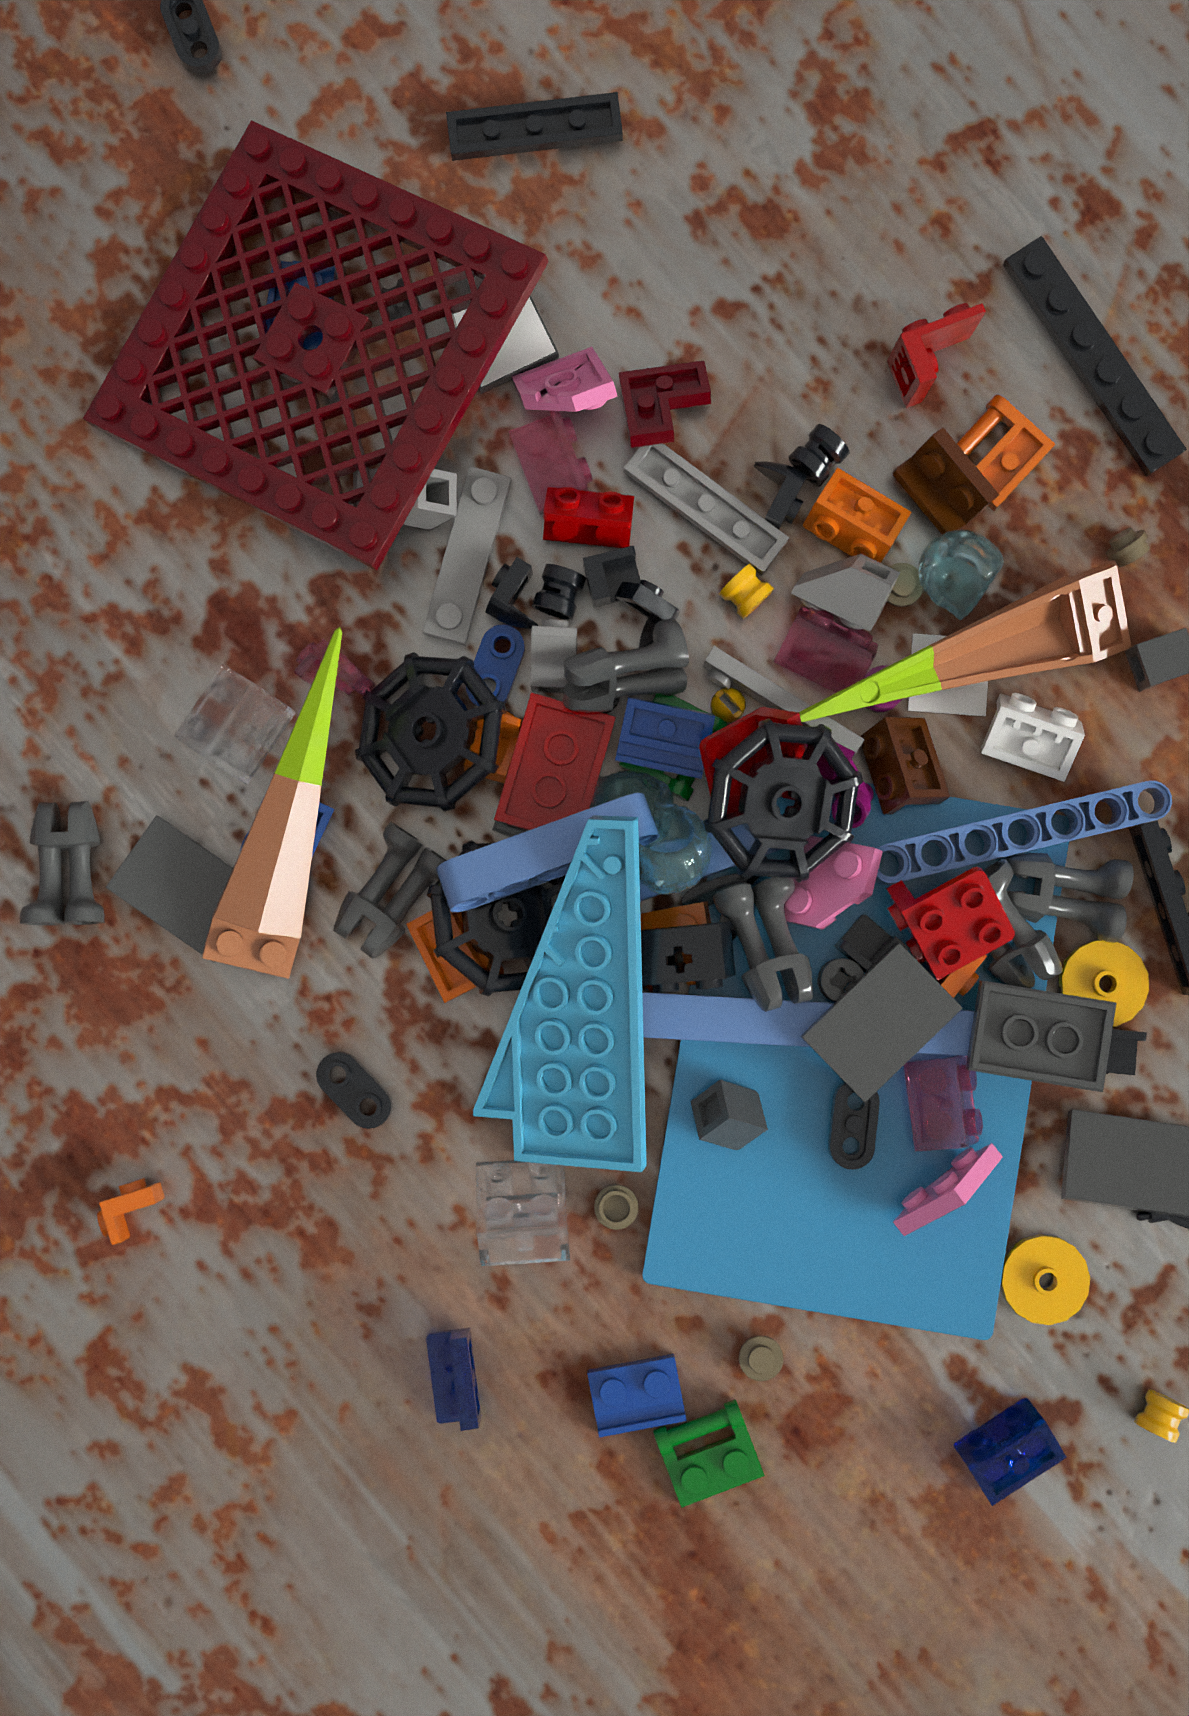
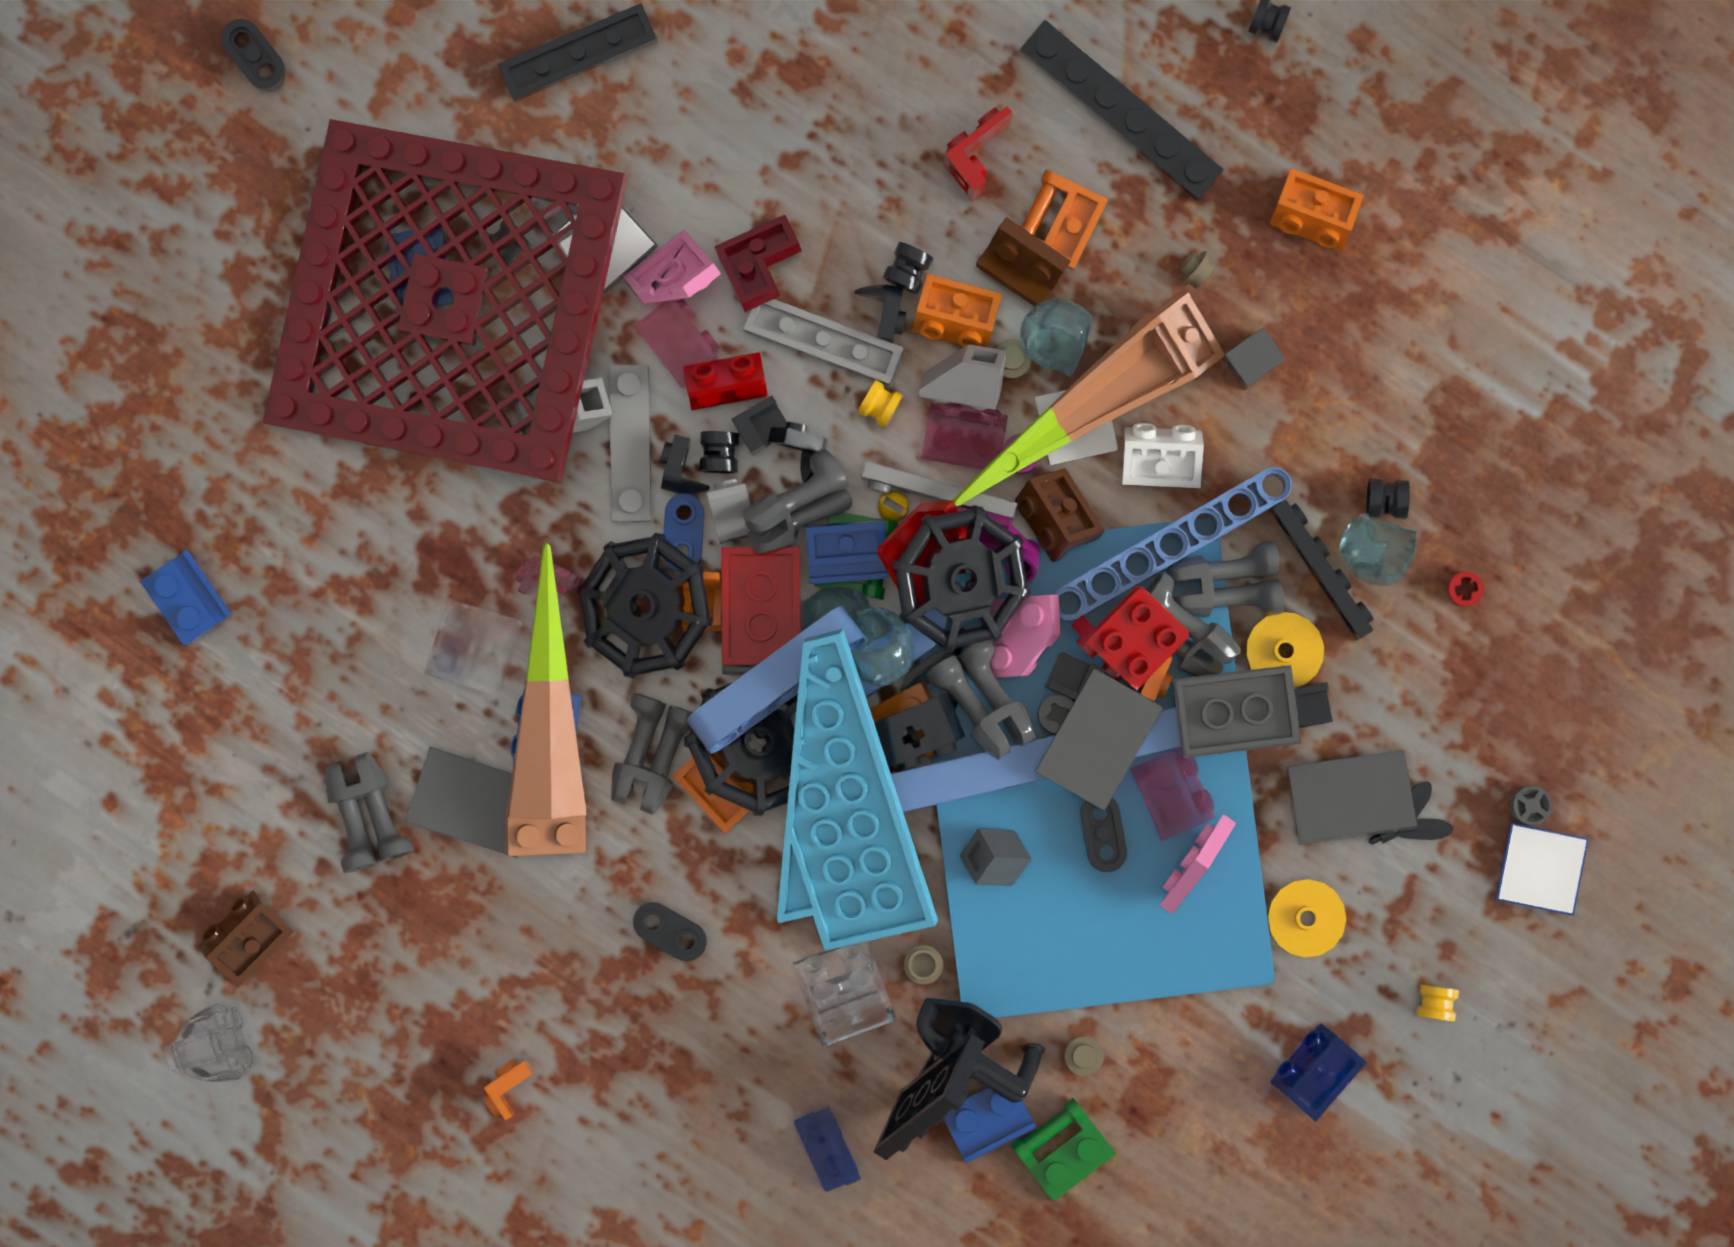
camera: 15 degrees left, 0 degrees up
none -> black plate [873,998,1045,1160]

